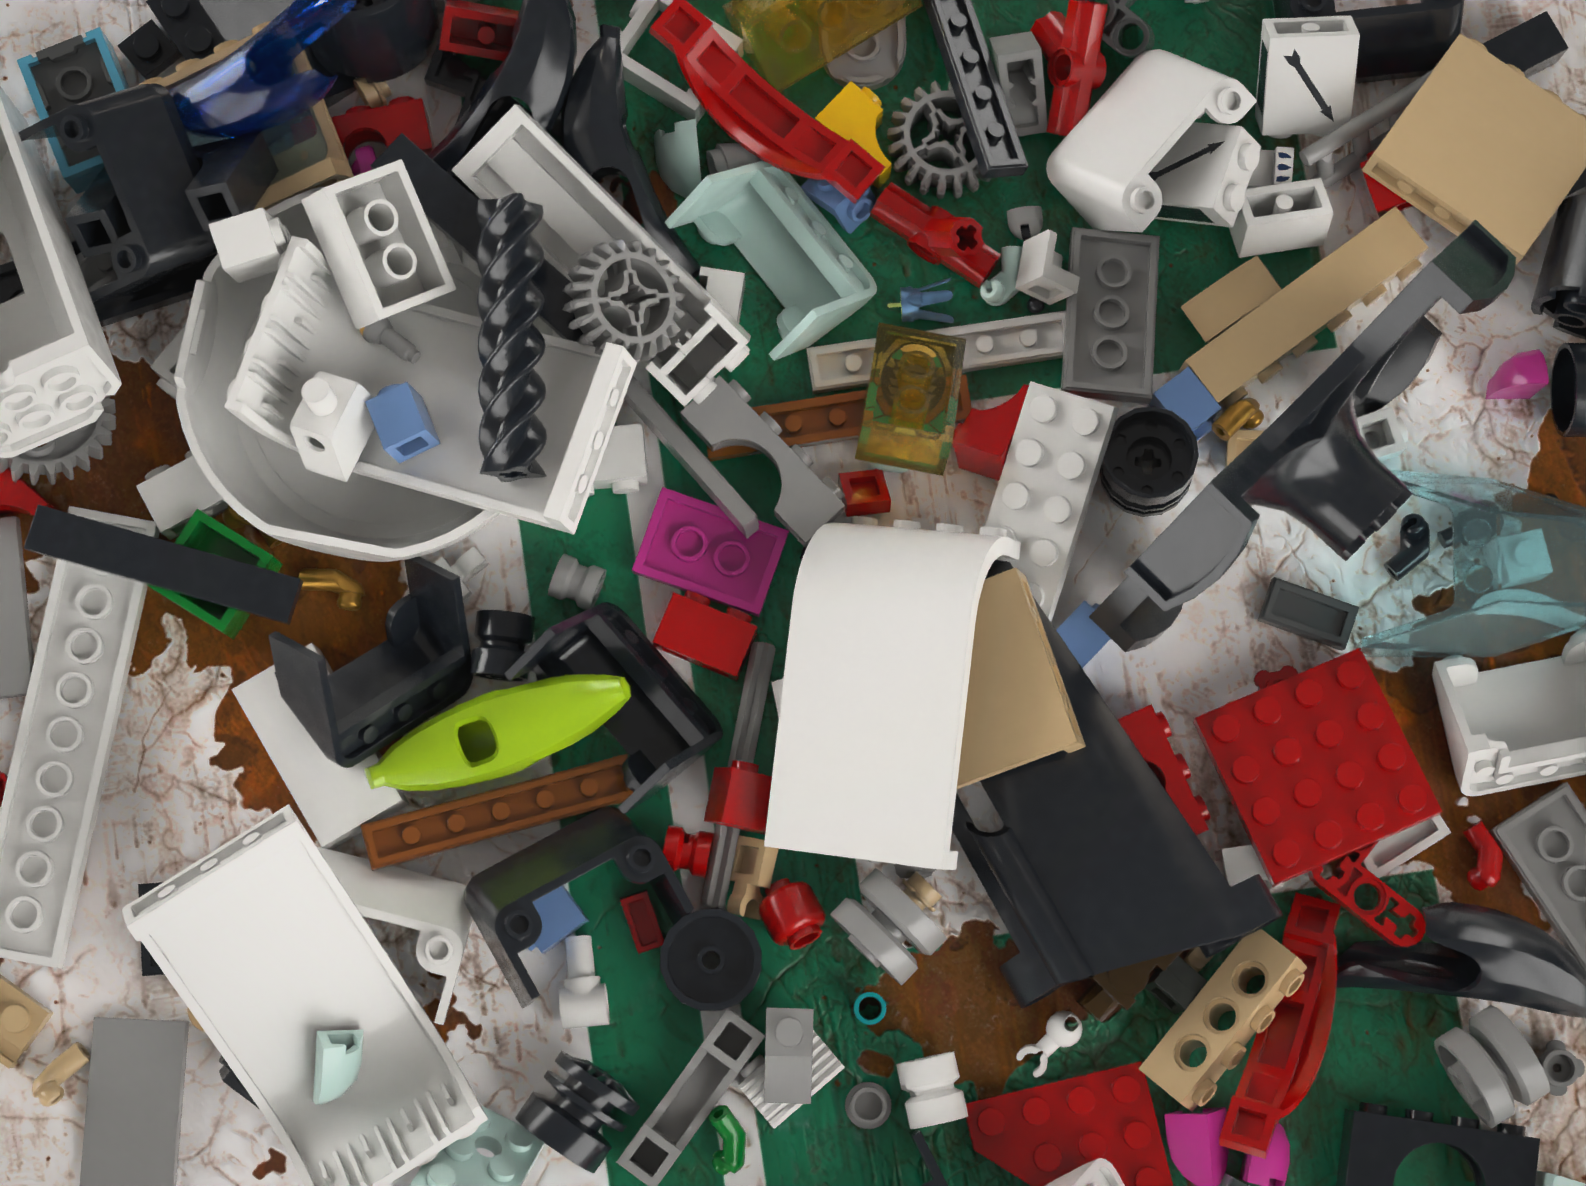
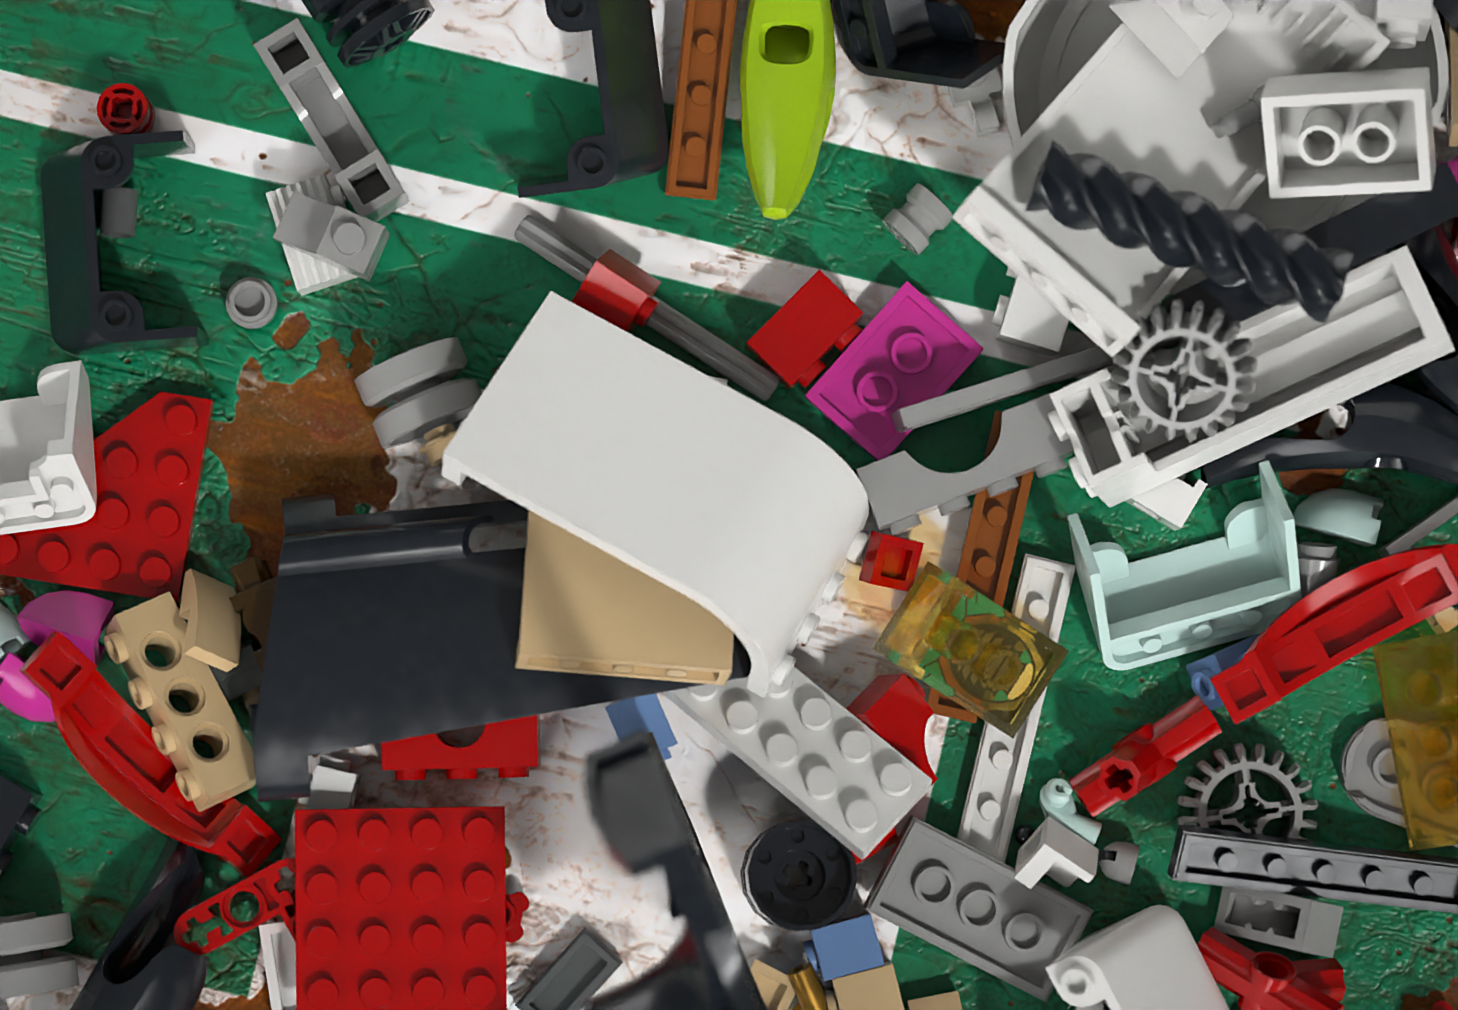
camera: 115 degrees right, 5 degrees up
medium blue brick [365,382,441,464] -> none
black wheel [470,610,535,682] -> none
black windscreen [504,602,723,814] -> none
medium blue brick [528,885,589,954] -> none
white pin [559,935,610,1030] -> none
red piece [620,889,664,954] -> none
black wheel [660,909,762,1011] -> none
red wheel [663,825,714,878] -> none
green arm [708,1105,746,1175] -> none
tan plate [727,835,779,920] -> none
red head [758,878,826,950] -> none
yellow arch [815,81,892,189] -> none
teal hinge [853,992,886,1025] -> none
flat silver piece [887,278,954,323] -> none
white wheel [896,1051,968,1129] -> none
white arm [1016,1011,1083,1078] -> none
none -> tan slope [179,568,241,672]

